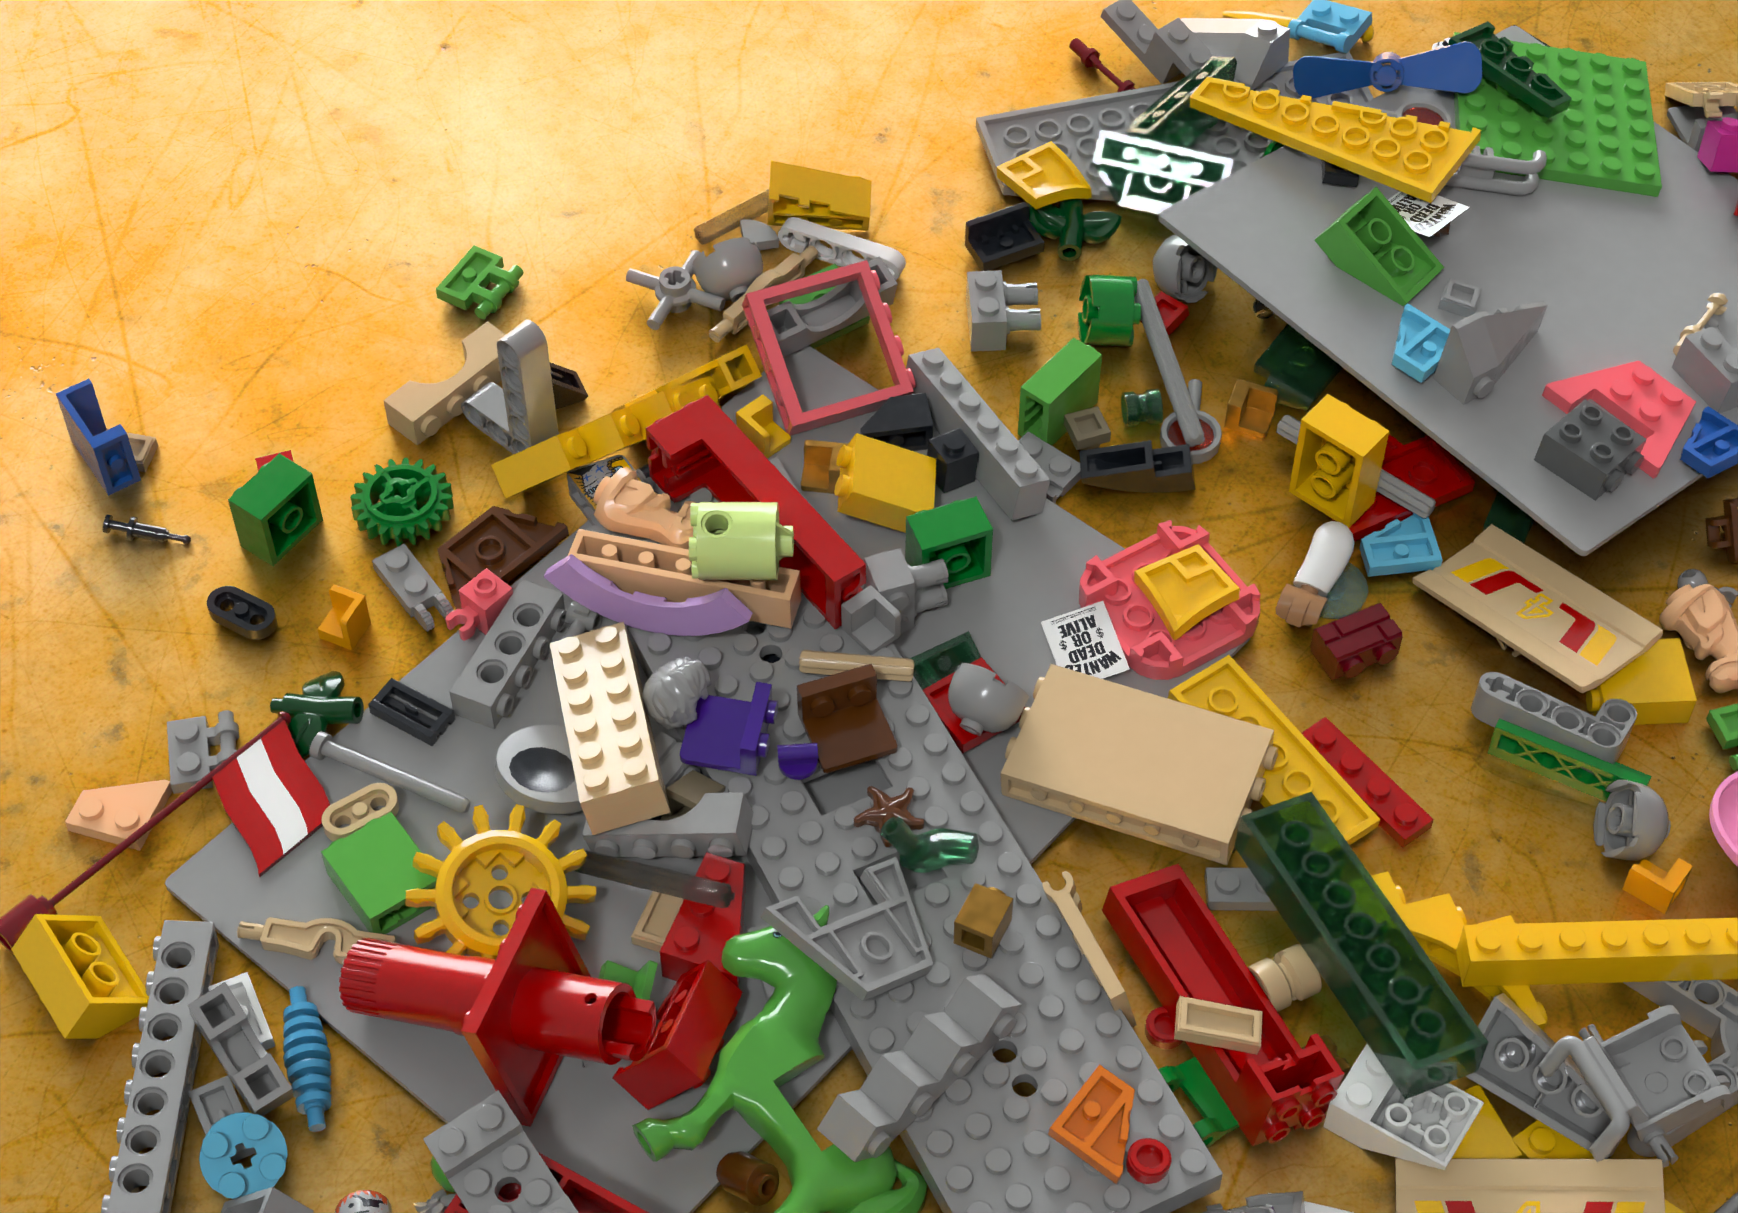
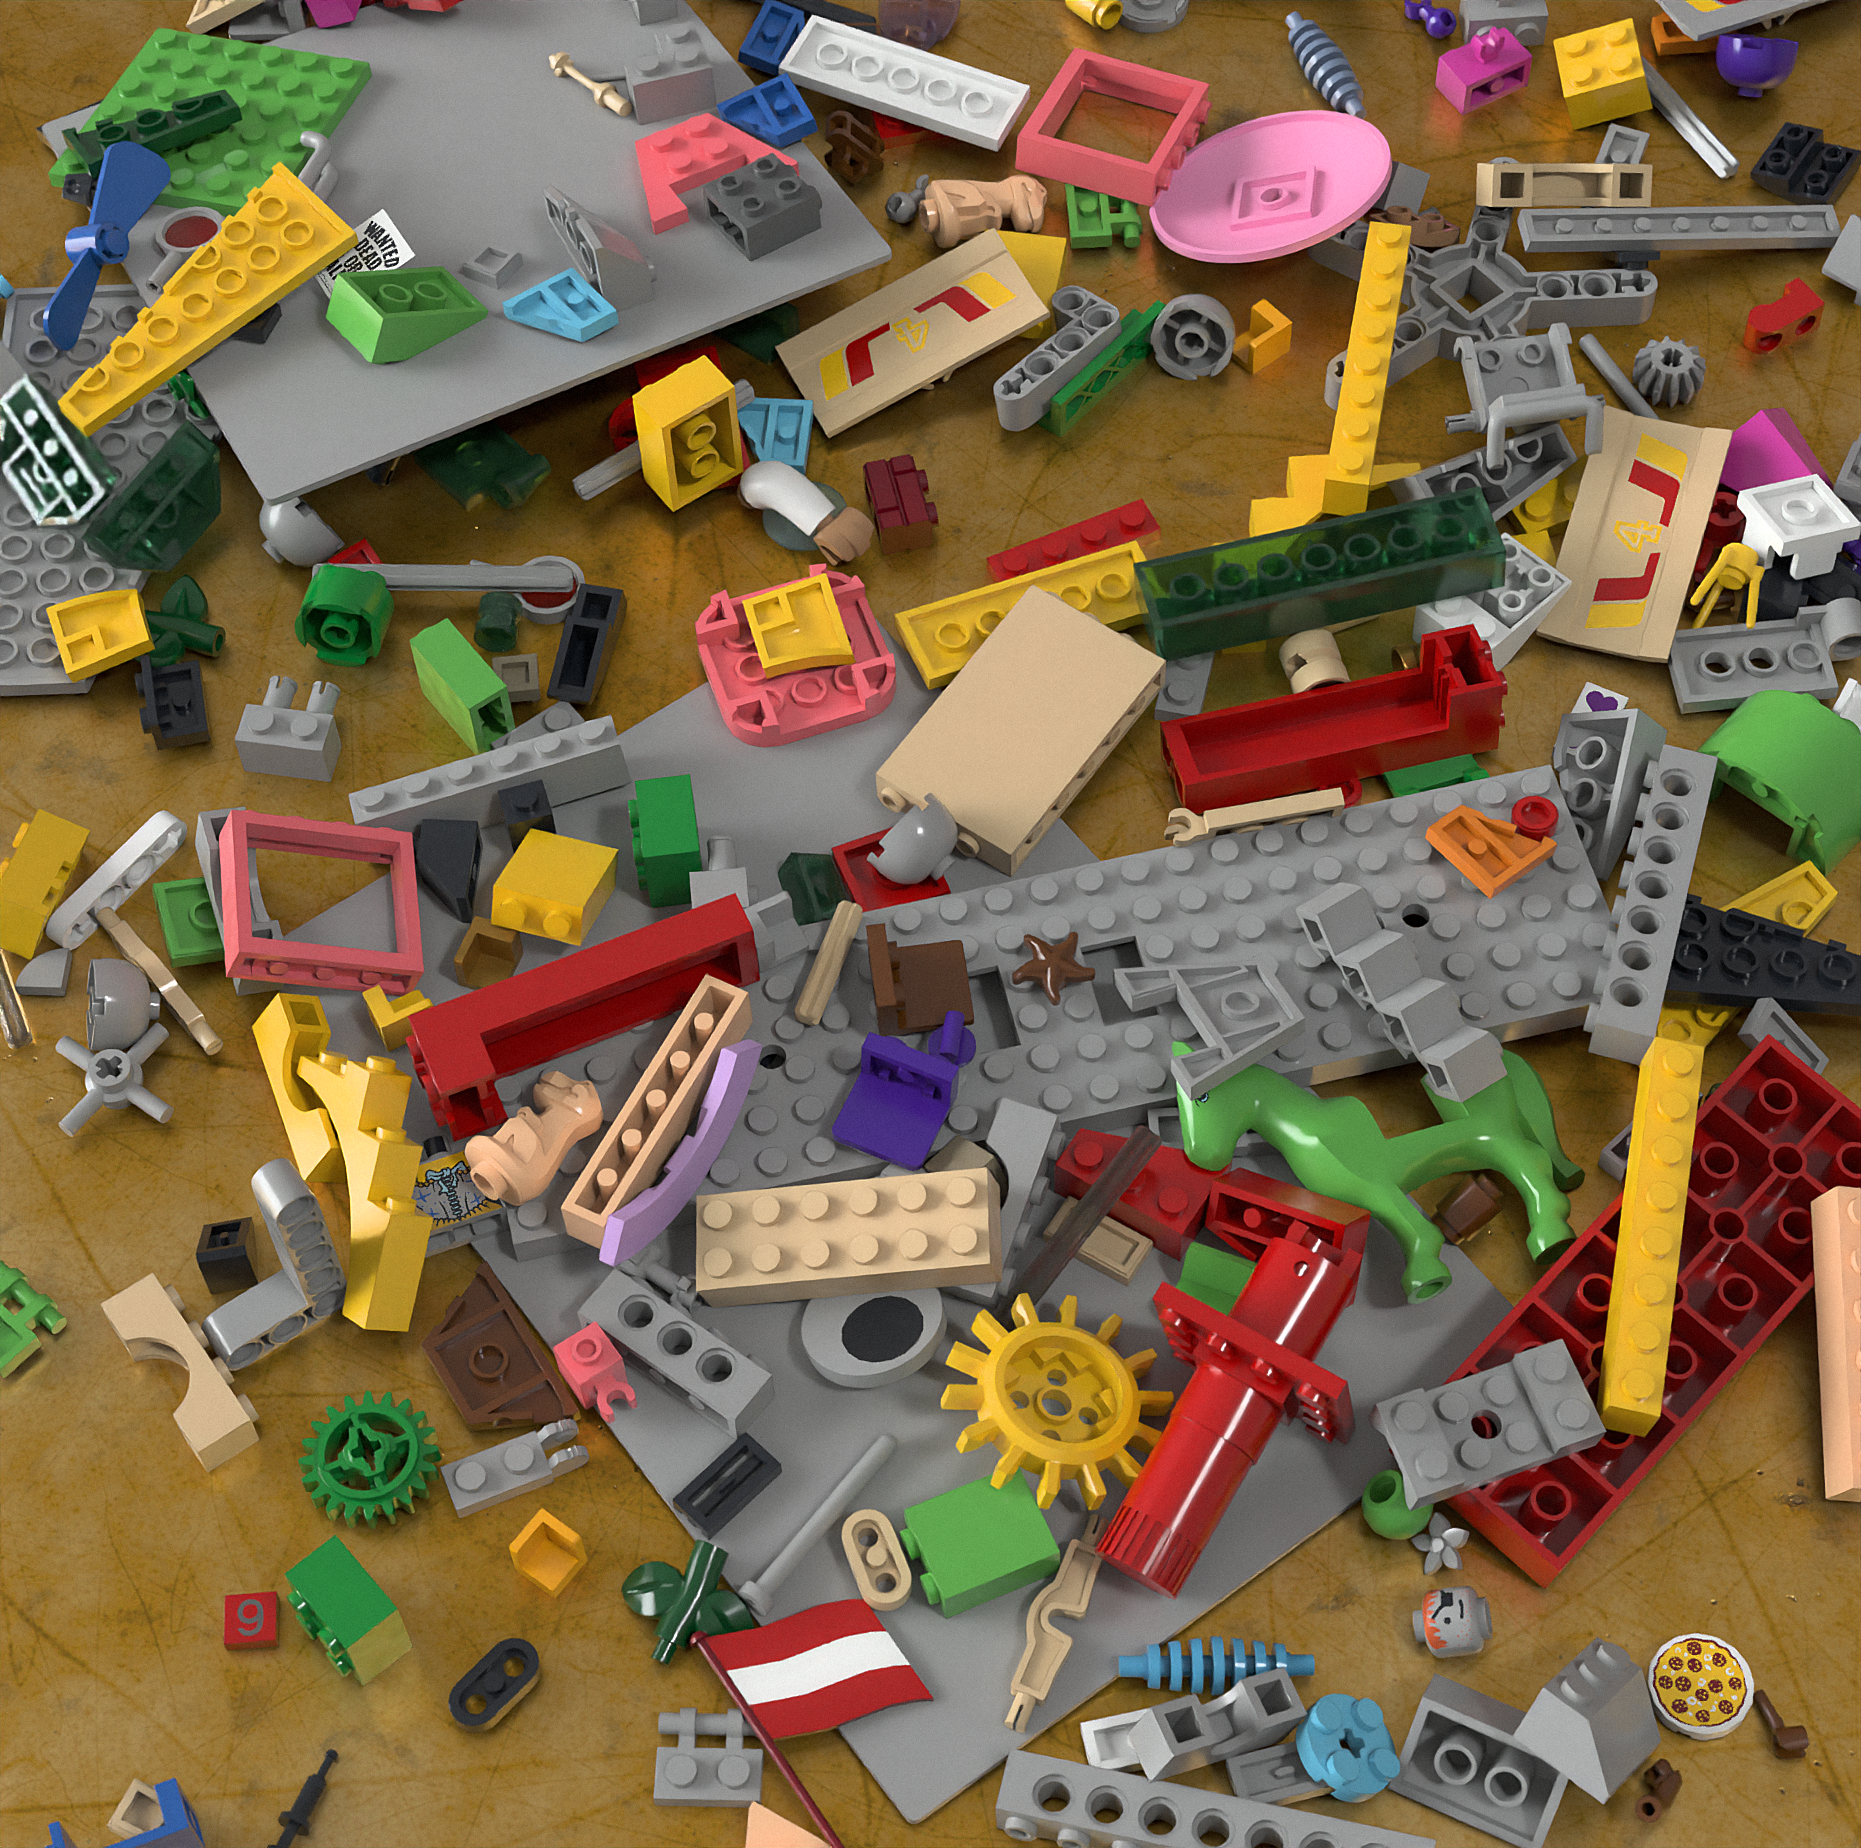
camera: 75 degrees left, 5 degrees up
light grey hair [642,656,711,729] -> none
yellowish green cylinder [689,502,794,580] -> none
clear green arm [881,816,979,873] -> none
pearl gold brick [953,883,1013,959] -> none
white sticker [1041,601,1130,679] -> none
tan tile [1174,996,1262,1055] -> none
pearl gold panel [1224,379,1279,438] -> none

